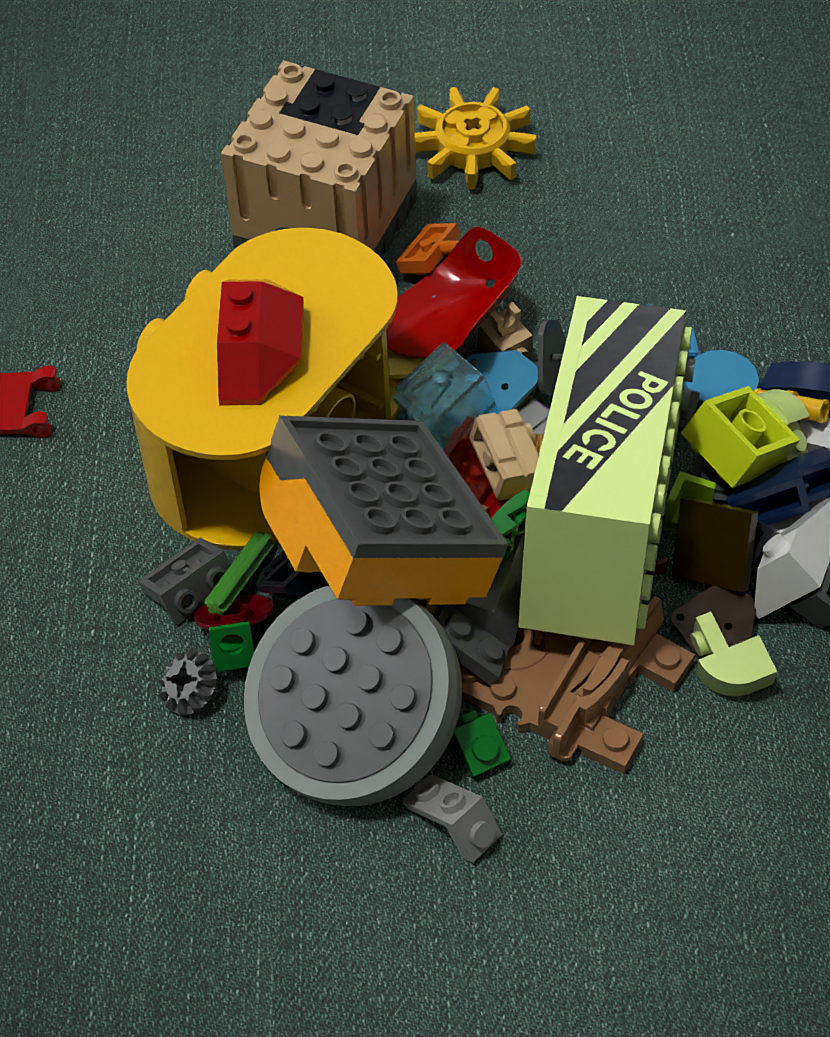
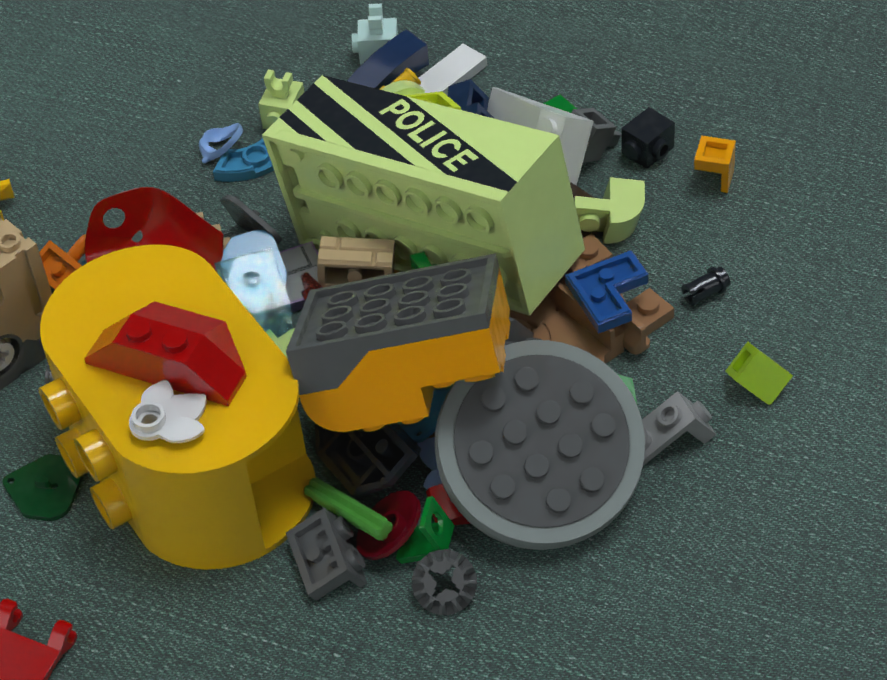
camera: 65 degrees left, 5 degrees down
none -> white plate [129,380,207,443]
none -> light blue piece [199,123,243,163]
none -> yellowish green brick [258,69,304,129]
none -> blue tile [565,250,648,334]
none -> black pin [681,267,731,306]
none -> lime panel [725,341,793,405]

